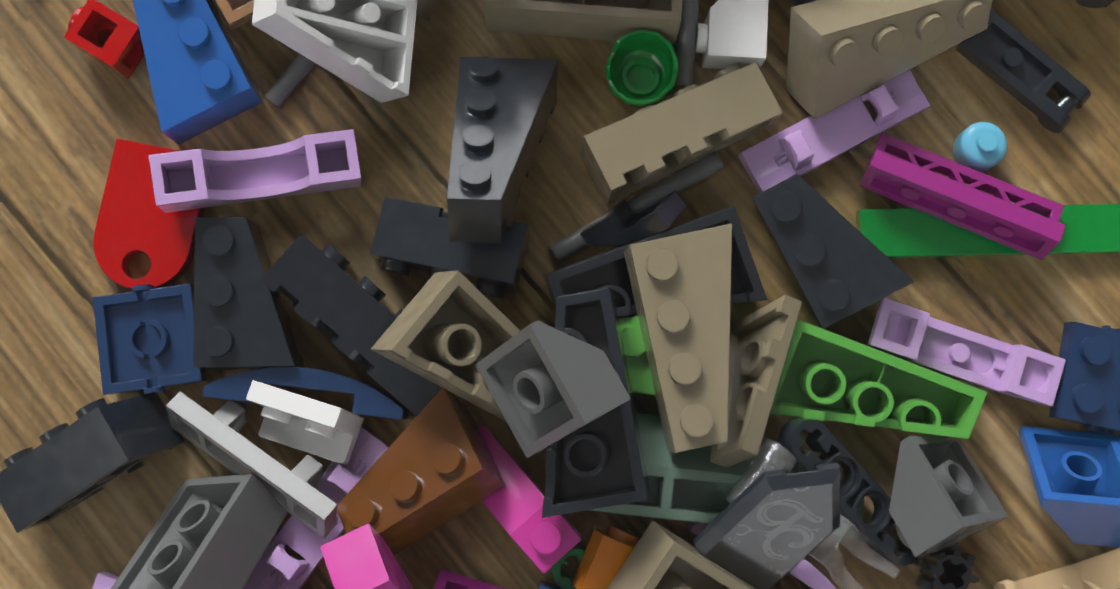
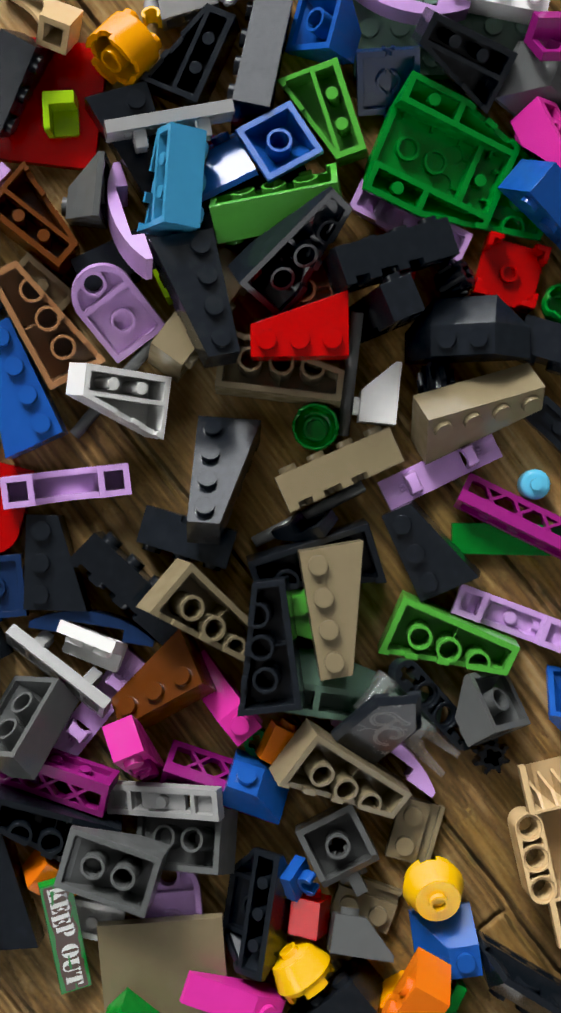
camera: 10 degrees right, 5 degrees up
dark grey slope [475,321,631,458] -> none
dark tan wing [710,295,802,468] -> none

